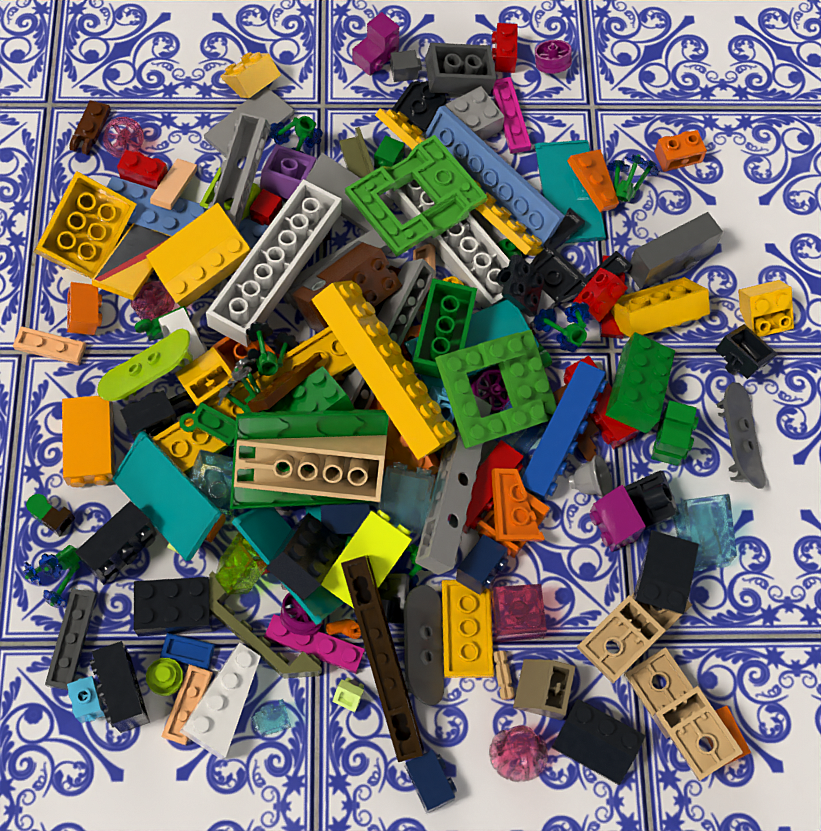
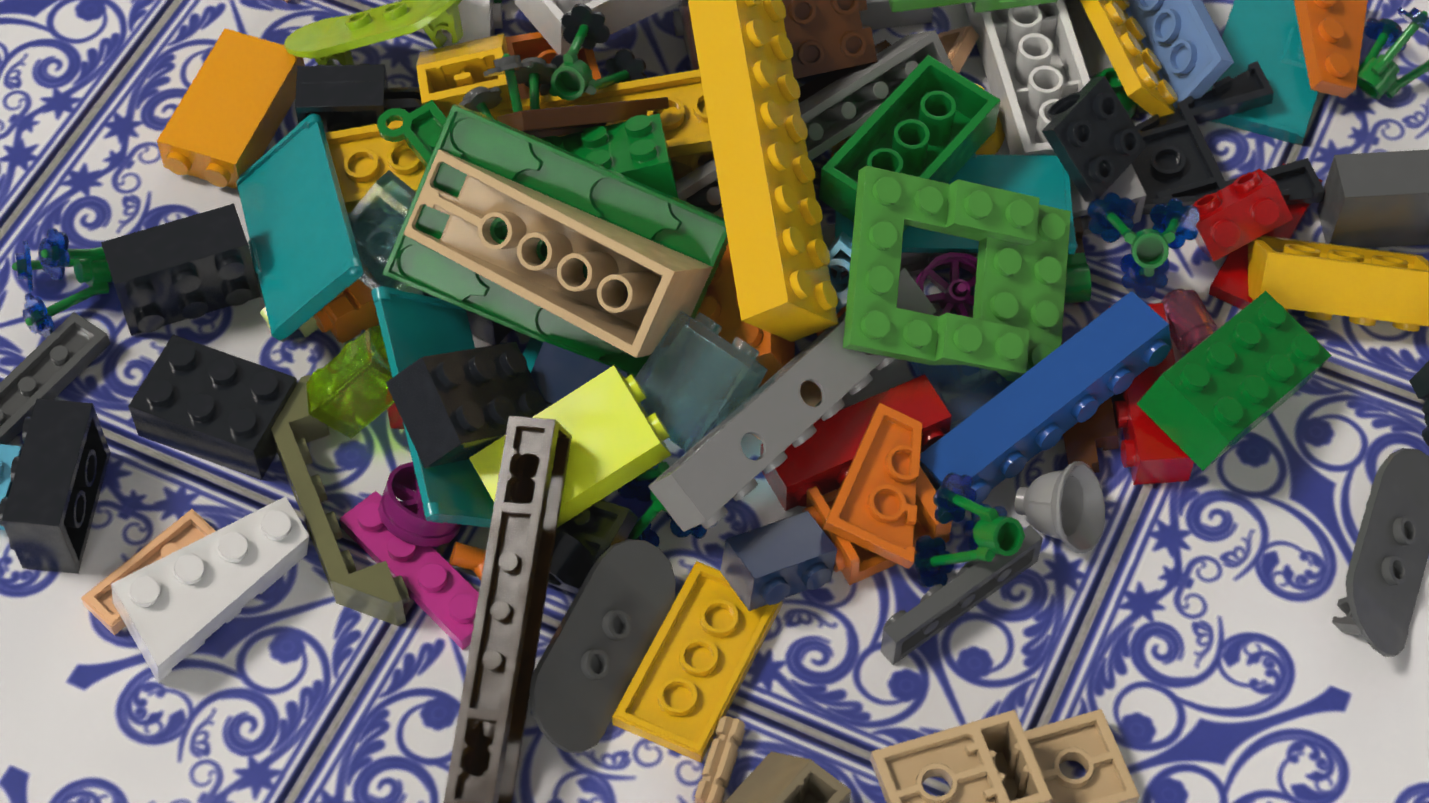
camera: 30 degrees right, 10 degrees down
leg [26,494,75,537] -> none
lime plate [146,658,184,696] -> none
blue tile [160,633,216,670] -> none
clear light blue brick [251,699,291,737] -> none
yellowish green tile [332,677,364,712] -> none
clear pink brick [491,584,547,642] -> none
magenta slope [589,485,646,552] -> none
black plate [624,470,680,531] -> none
black slope [633,530,699,615] -> none
green brick [651,400,699,466] -> none
clear light blue slope [673,494,737,571] -> none
none -> dark grey plate [881,525,1043,665]
none -> plant [912,473,1025,588]
none -> clear pink brick [1161,289,1217,354]

